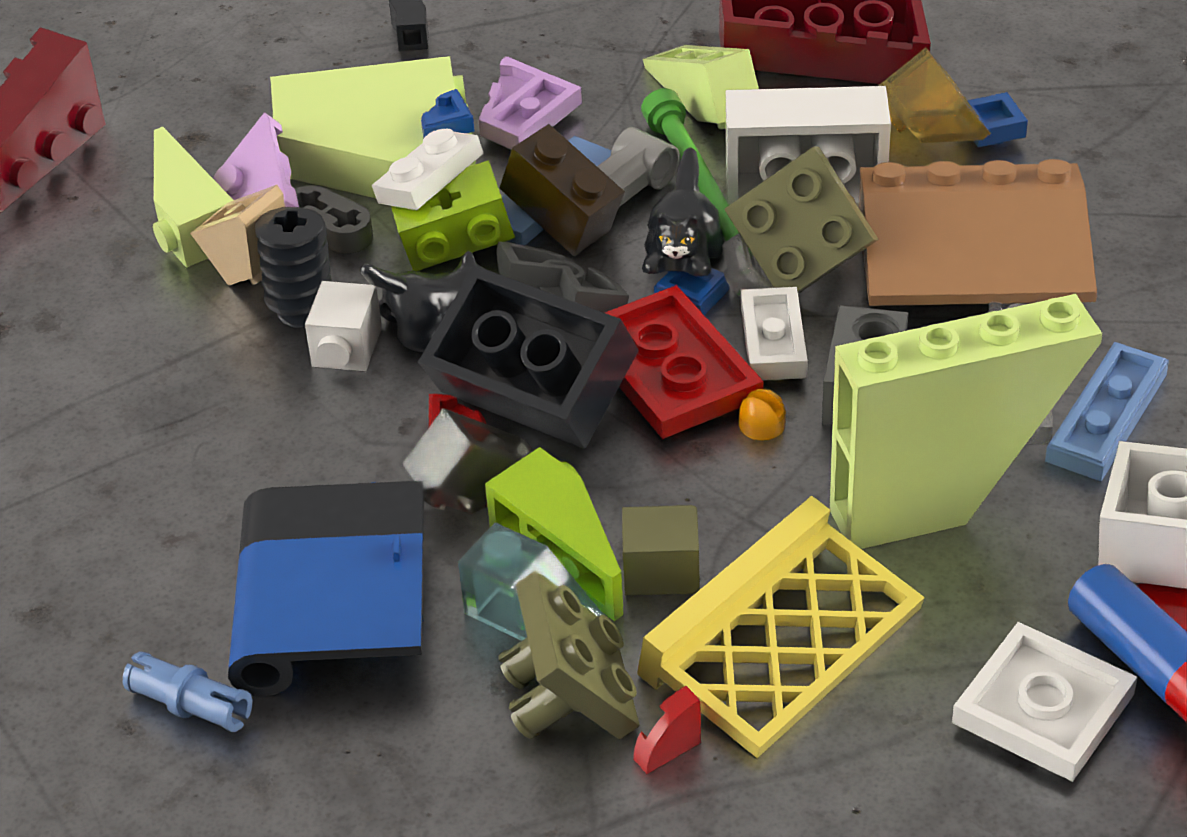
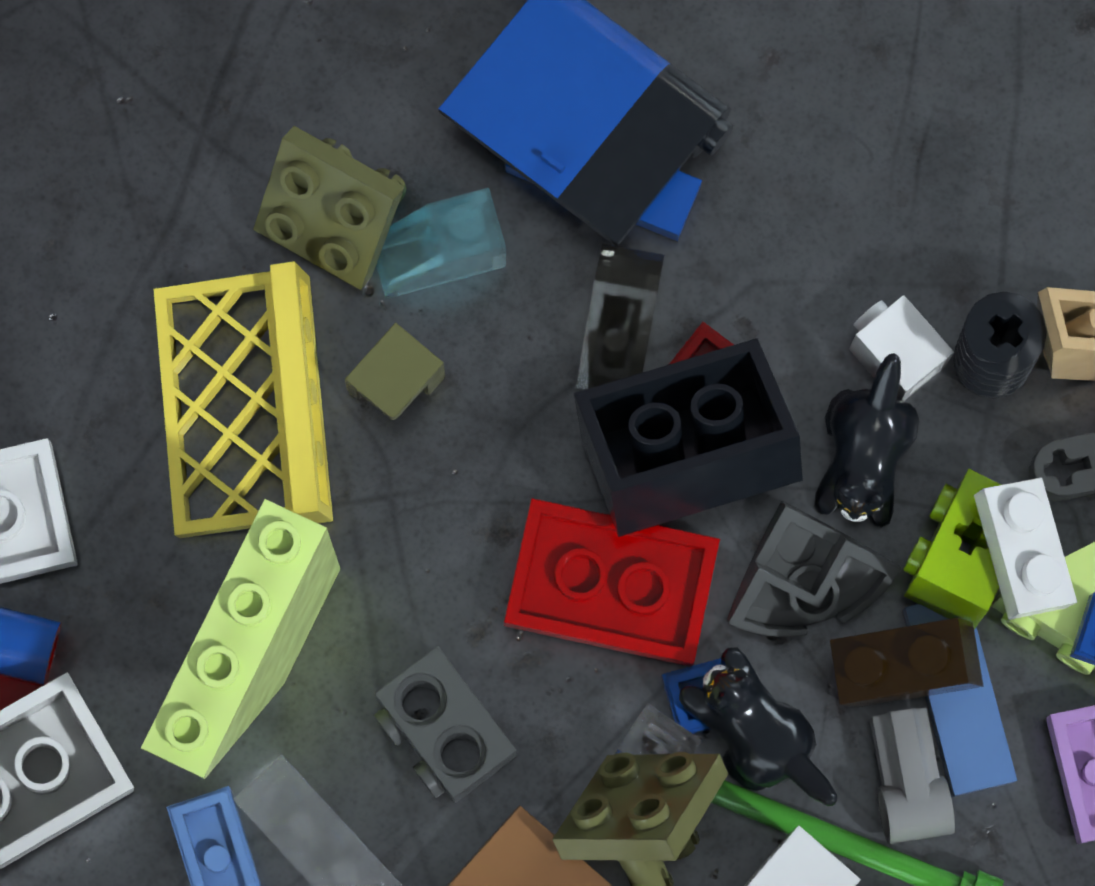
camera: 125 degrees right, 35 degrees up
lime slope [485,447,624,622] -> none
red tile [633,686,701,774] -> none
light orange hinge [739,389,786,441] -> none
white plate [741,287,808,380] -> none

